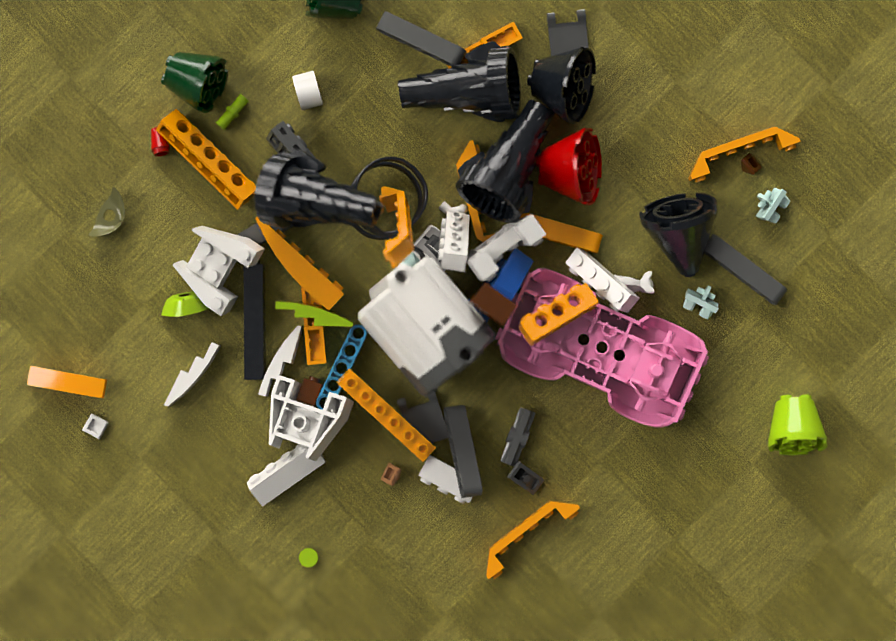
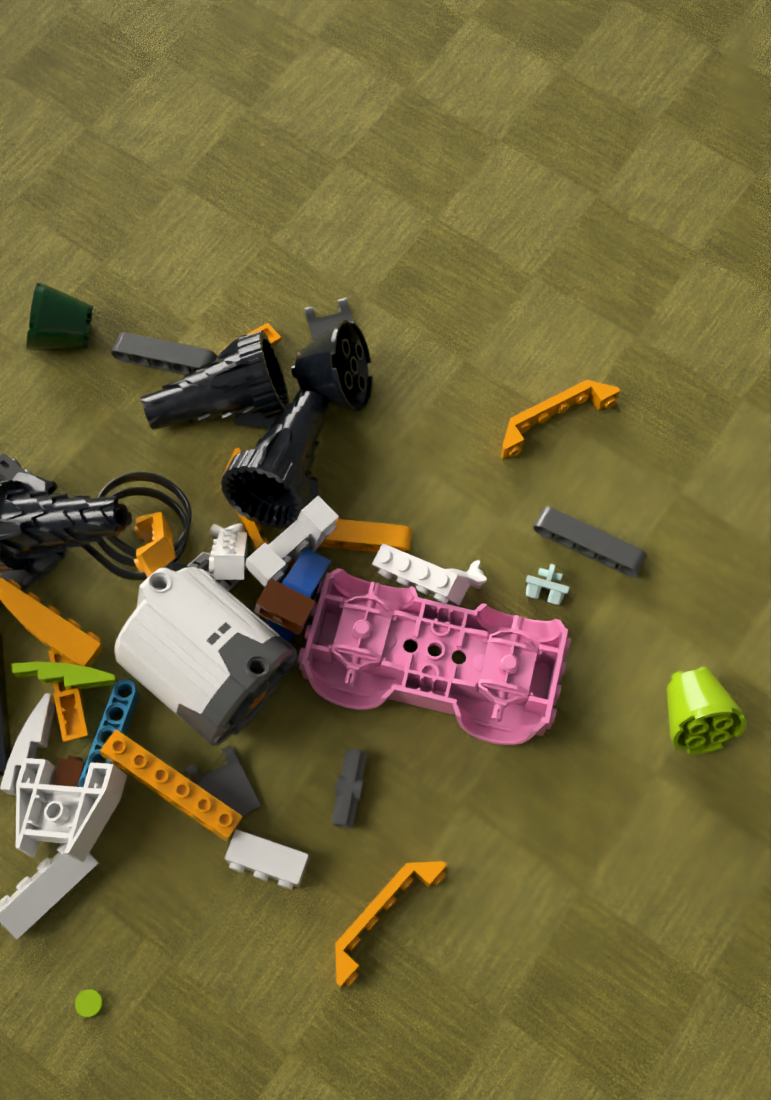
camera: 10 degrees left, 20 degrees down
white piece [292,70,323,110] -> none
medium nougat slope [380,463,401,486] -> none
dark grey beam [444,405,482,498] -> none
dark grey slope [507,461,544,495] -> none
light orange brick [518,283,599,346] -> none
red cone [536,128,602,205] -> none
black cone [639,193,718,277] -> none
reddish brown slope [741,153,762,175] -> none
light aqua hips [756,188,790,223] -> none

